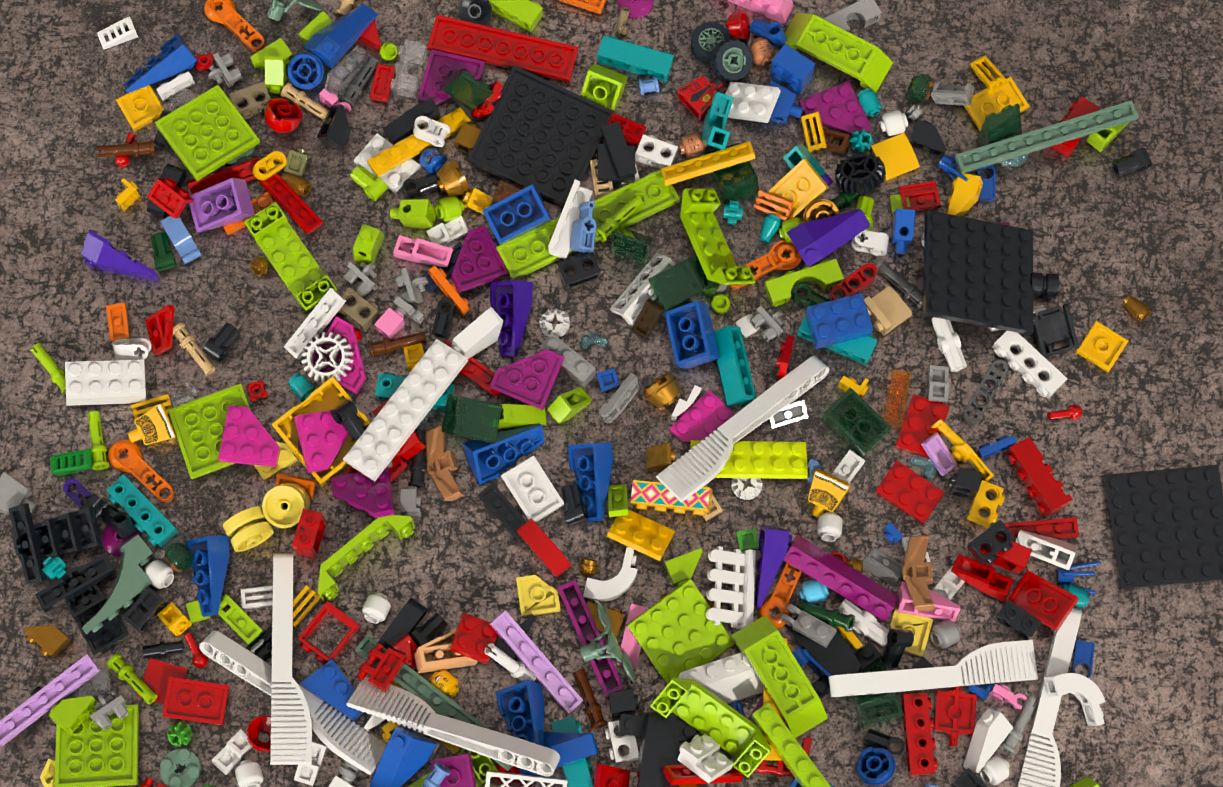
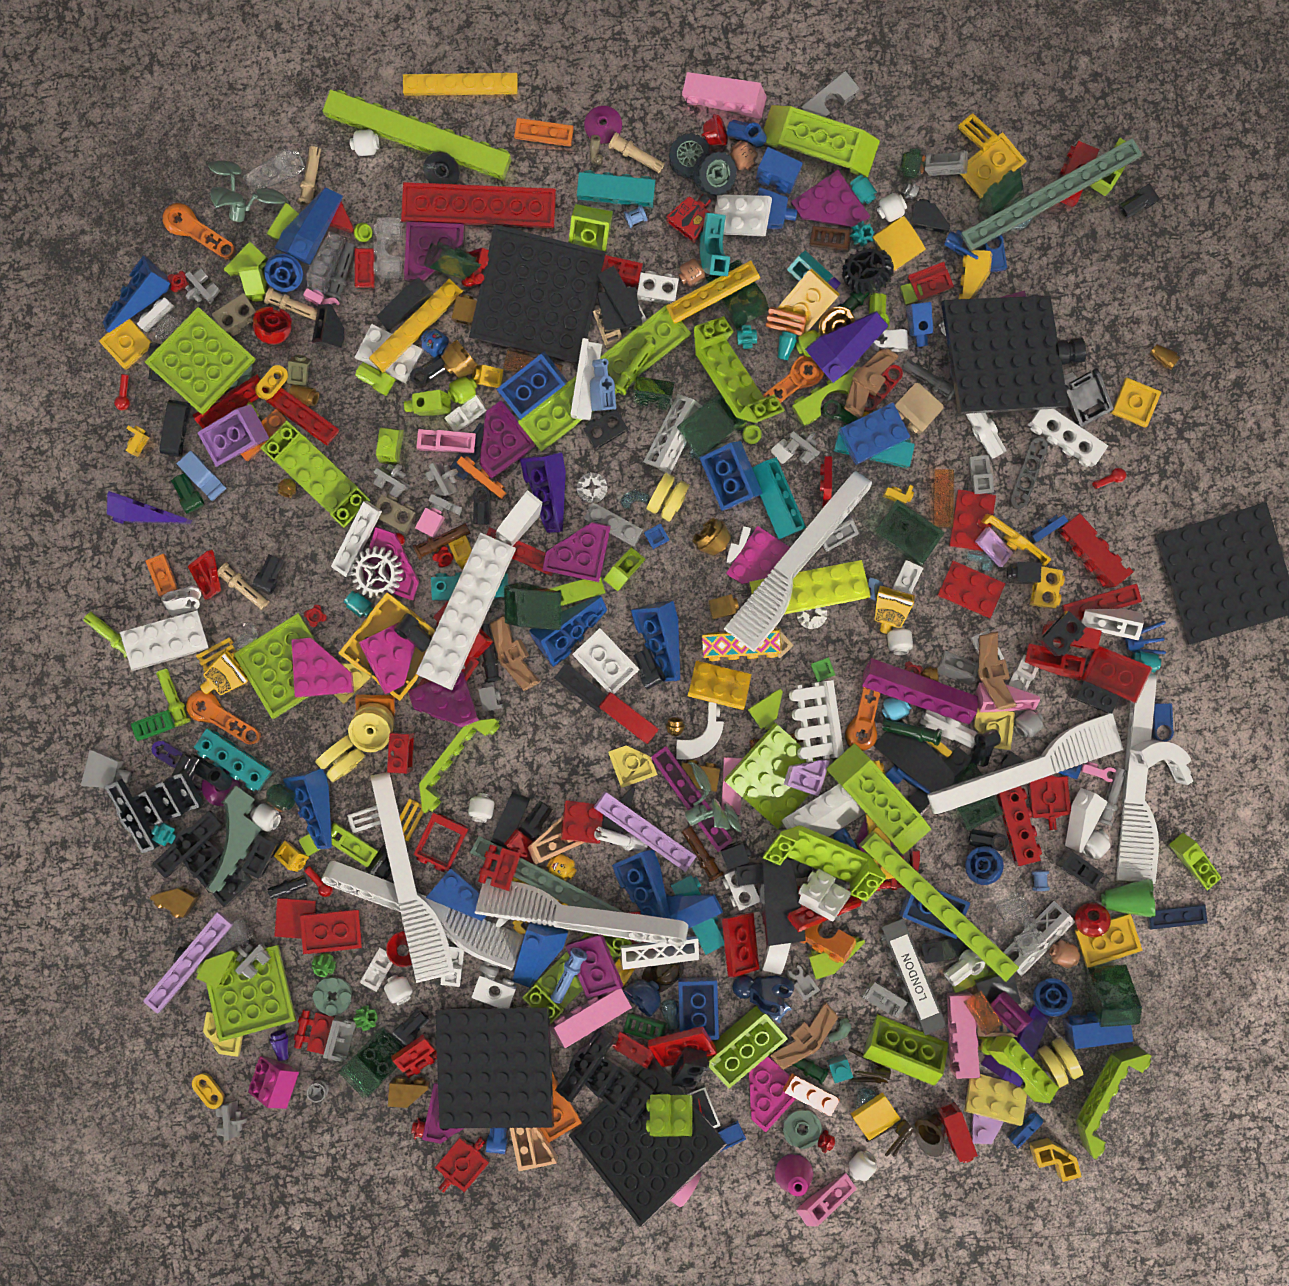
camera: 10 degrees left, 15 degrees up
reddish brown pin [96,139,155,158] -> none
white slope [97,17,138,50] -> none
lime pin [106,653,157,704] -> none
red bracket [147,178,194,219] -> none
white piece [413,116,451,147] -> none
light grey hinge [599,373,642,424] -> none
lime plate [608,484,629,517] -> none
dark brown plate [632,298,665,339] -> none
dark purple wedge [754,525,792,608] -> none
light grey hinge [780,604,837,648] -> none
yellow tile [801,112,827,152] -> none
blue plate [882,522,903,545] -> none
none -> red plate [432,546,454,568]
none -> tan pin [608,132,665,174]
none -> light yellow wheel [646,472,690,522]
none -> lavender wing [783,759,830,796]
none -> medium nougat plate [844,348,899,419]

